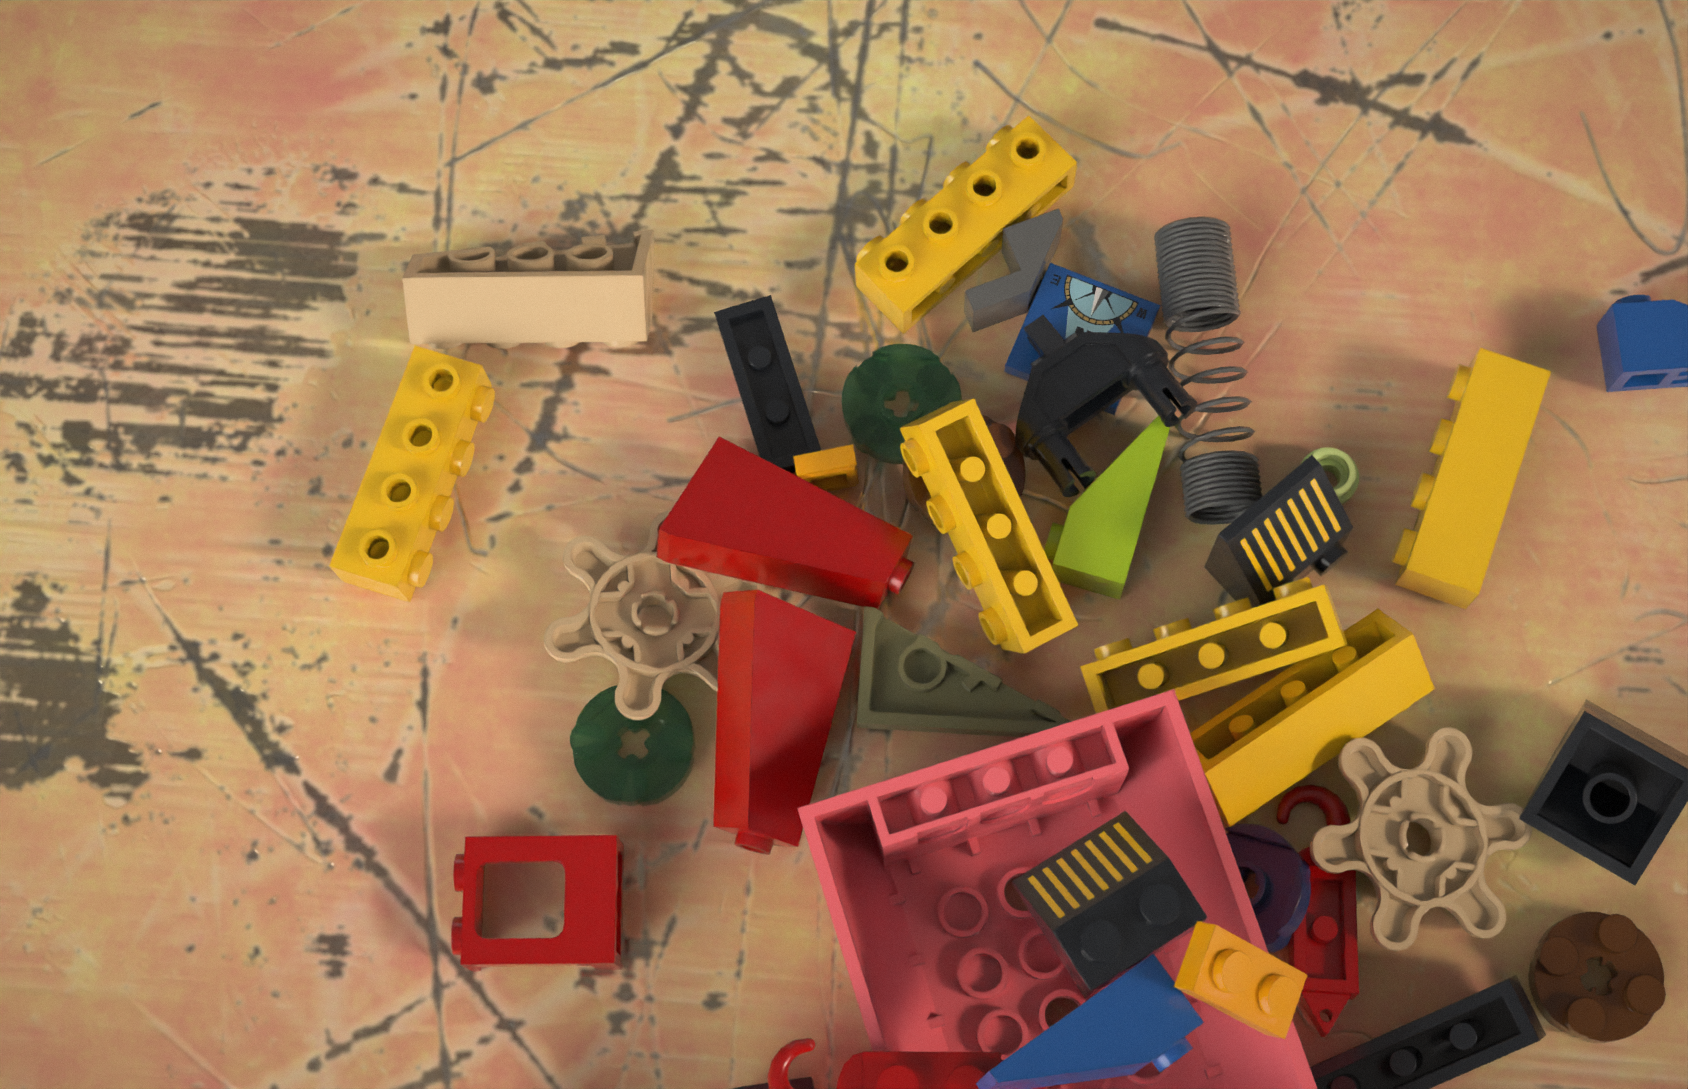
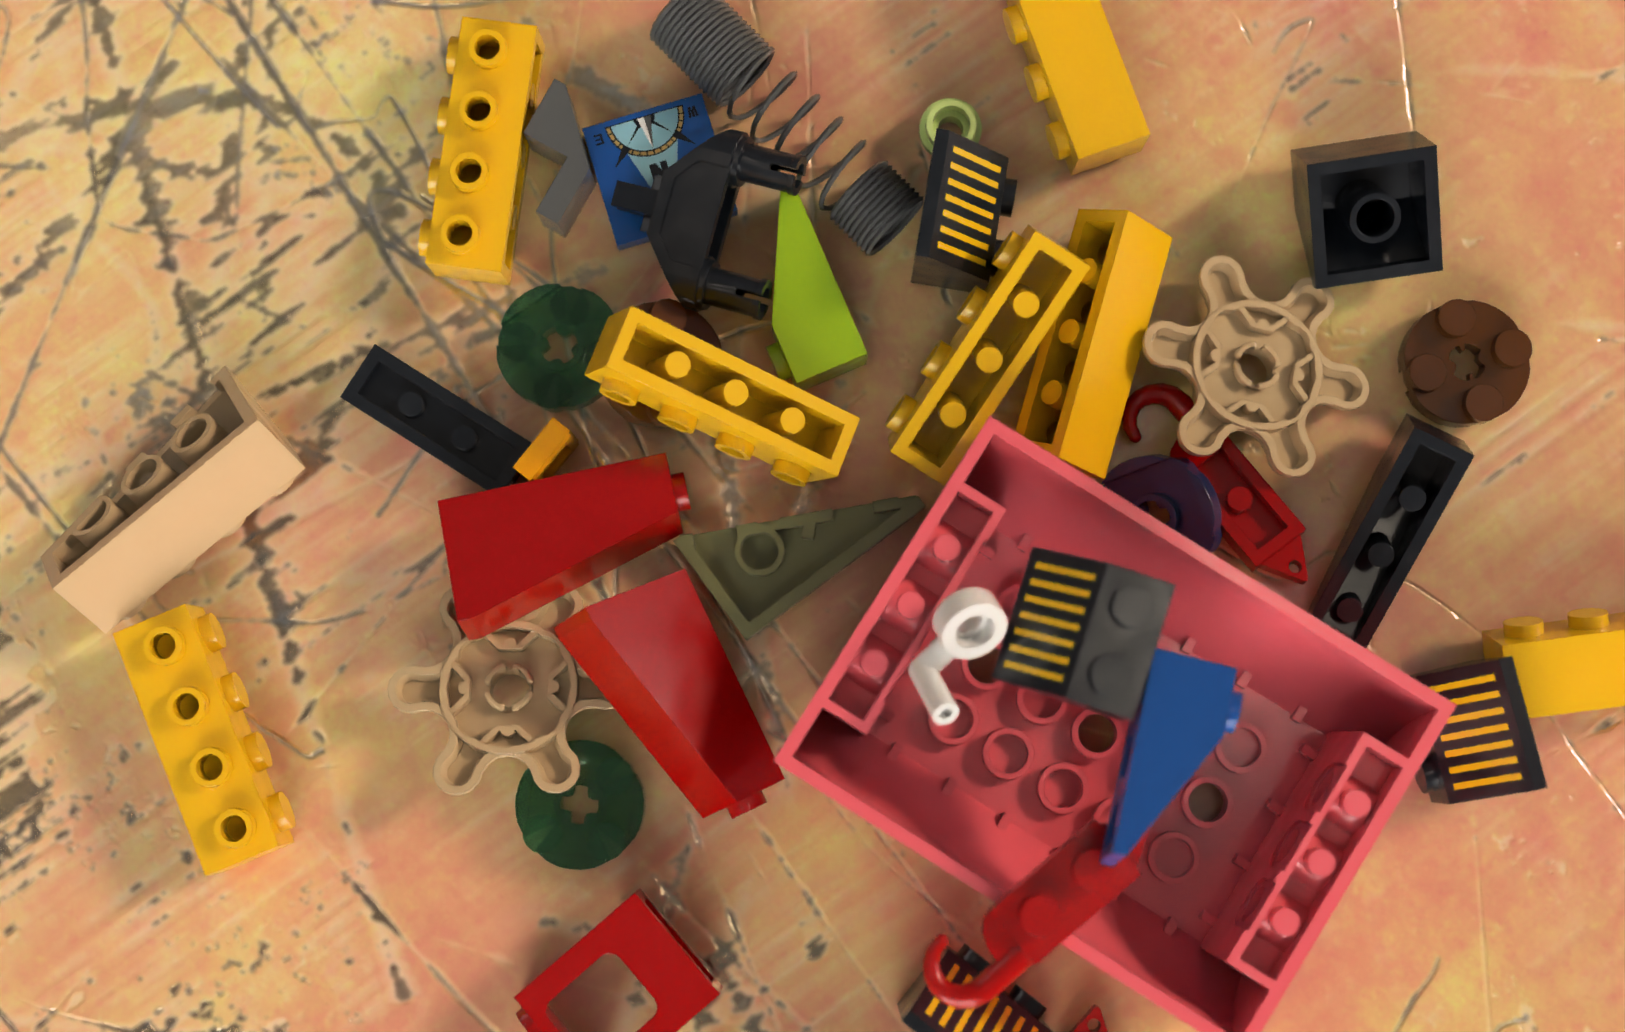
camera: 45 degrees left, 10 degrees up
light orange plate [1174,921,1307,1039] -> none
none -> white plate [908,587,1008,725]

